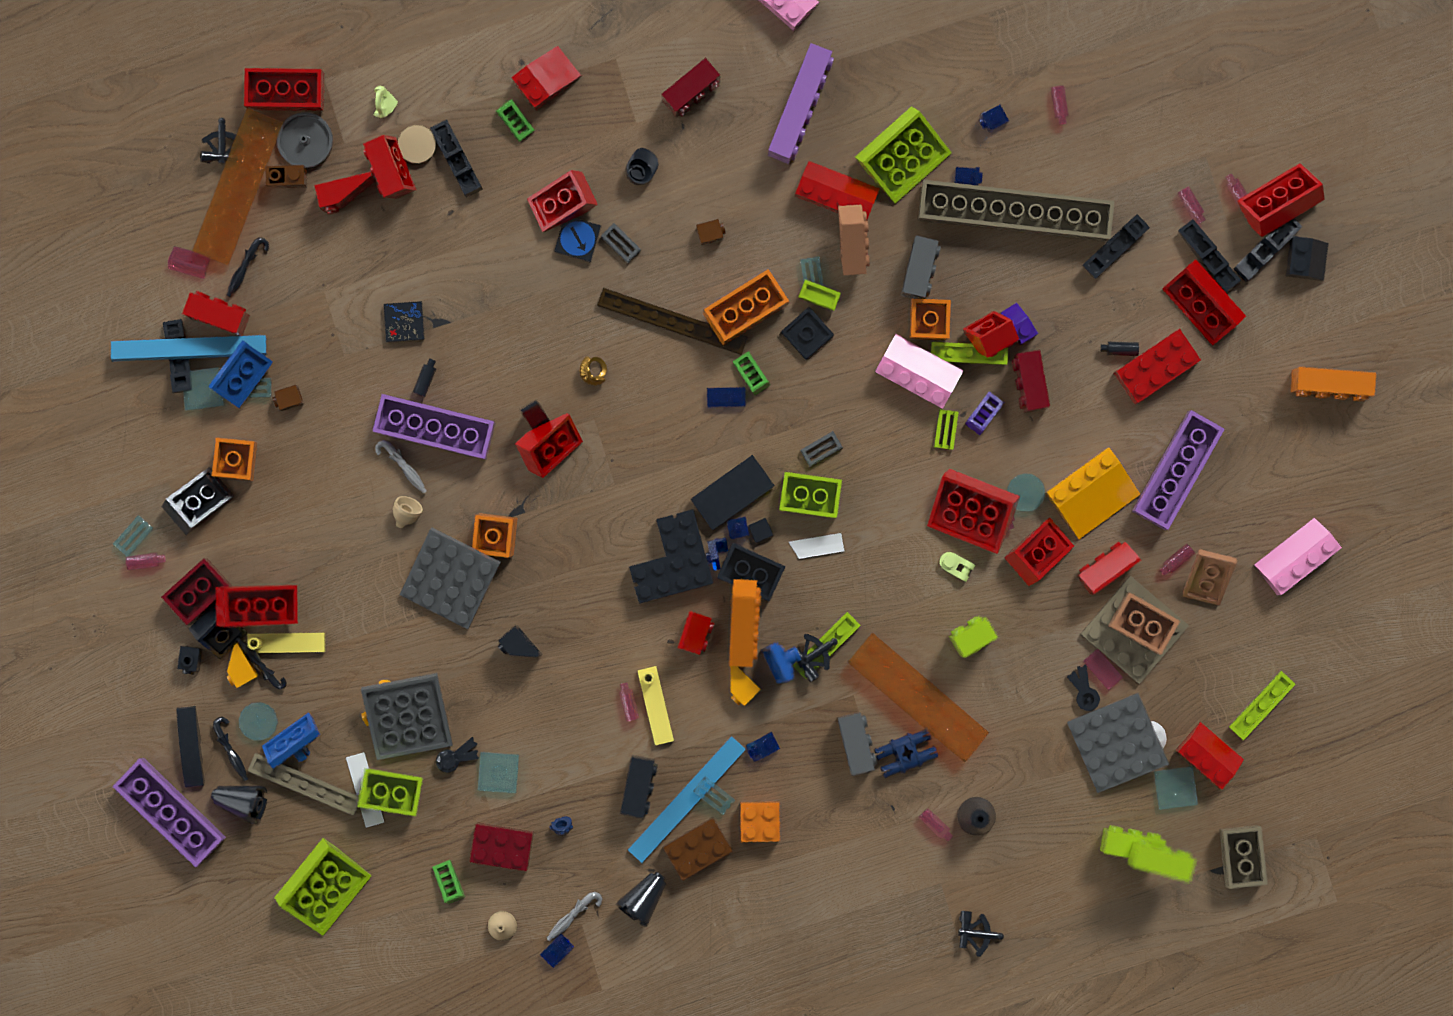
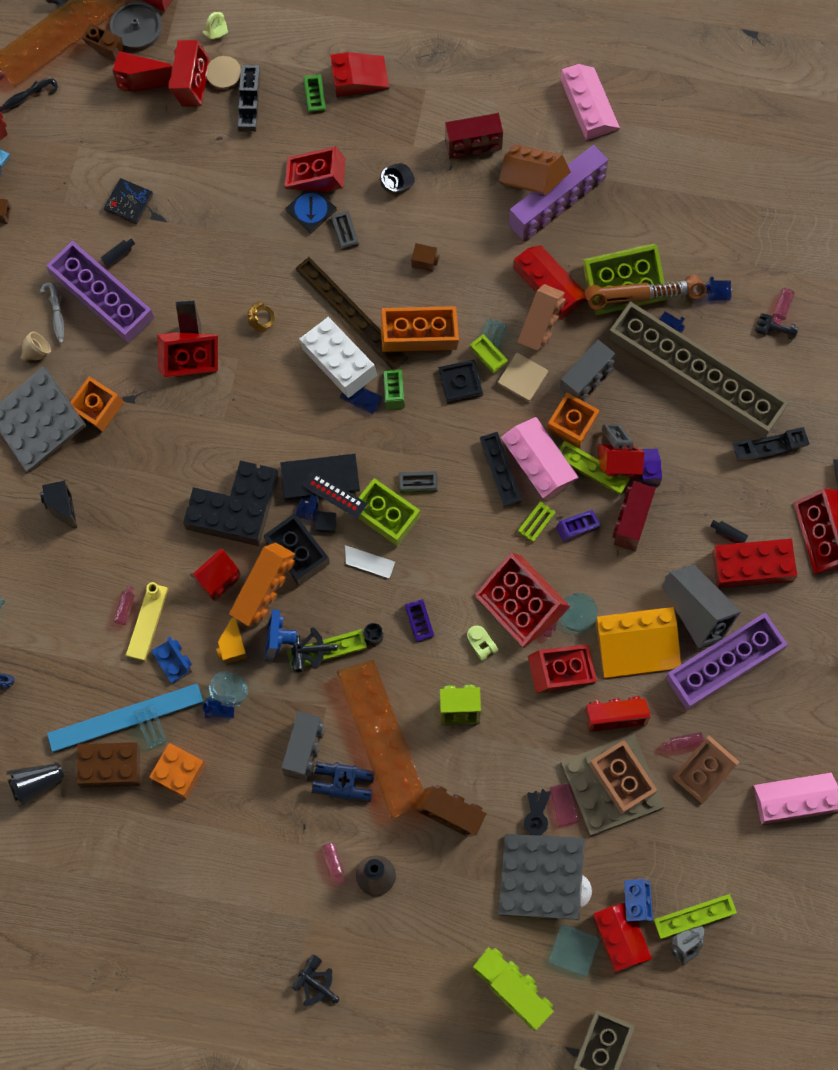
camera: 30 degrees right, 15 degrees down
black brick [620,755,658,818] -> none
clear blue bracket [706,538,728,571] -> none
none -> blue bracket [152,636,192,684]
none -> clear light blue tile [209,671,248,707]
none -> white brick [299,317,378,398]
none -> black sticker [302,471,368,518]
none -> black wheel [364,623,384,646]
none -> dark purple slope [404,599,434,642]
none -> reddish brown brick [415,785,487,837]
none -> black plate [480,432,522,508]
none -> tan tile [497,353,549,403]
none -> dark orange slope [499,144,571,195]
none -> dark orange piece [584,274,707,310]
none -> dark grey tile [602,424,634,449]
none -> blue bracket [624,879,653,923]
none -> dark grey slope [662,564,741,648]
none -> dark grey hand [671,926,705,966]
none -> black hinge [755,313,799,339]

